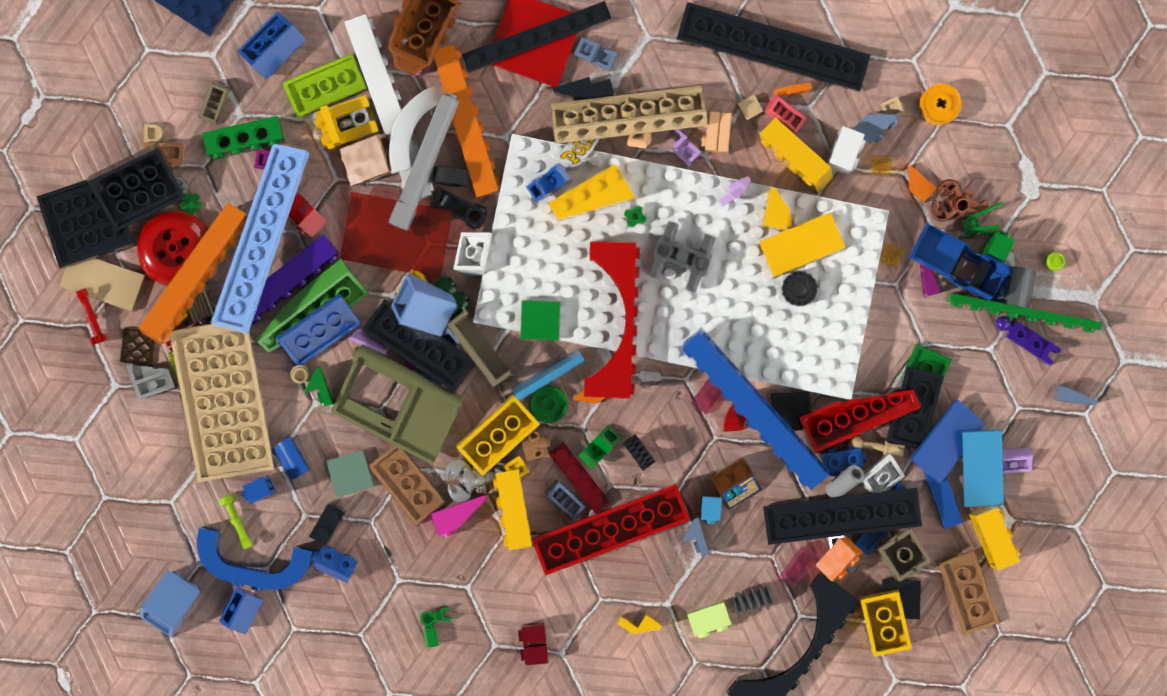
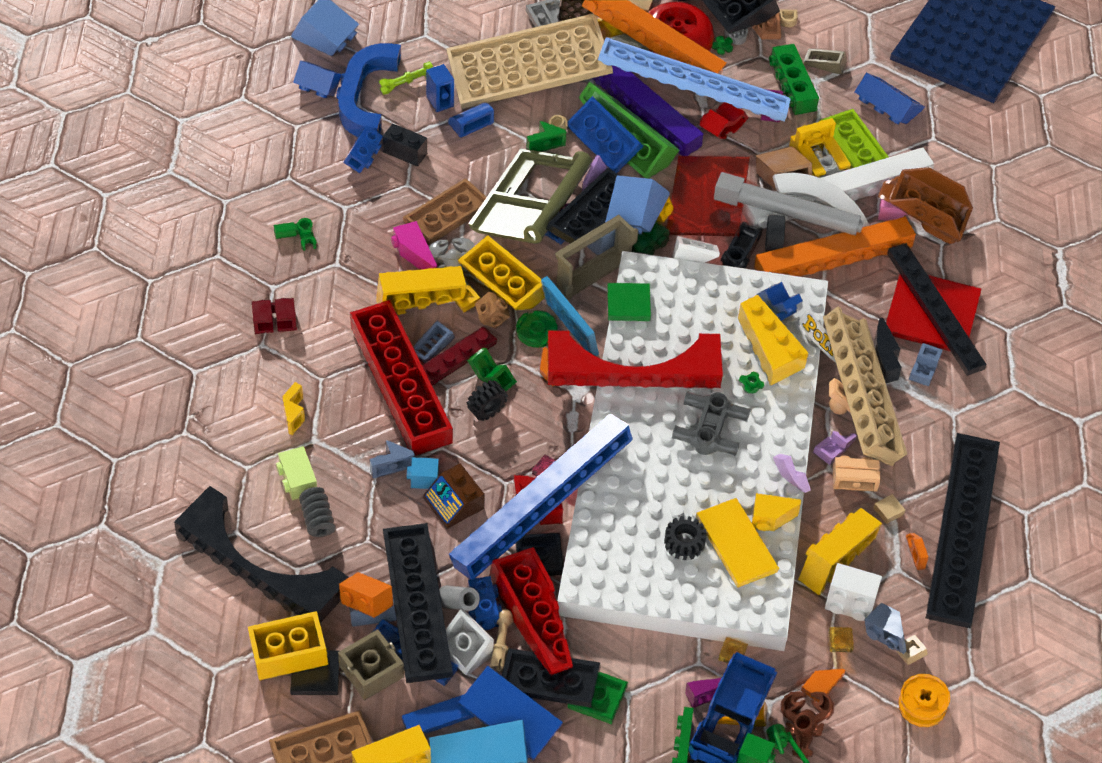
camera: 90 degrees right, 35 degrees down
sand green tile [326,450,374,498] -> none
coral slope [763,95,807,134] -> none
clear pink plate [779,546,818,588] -> none

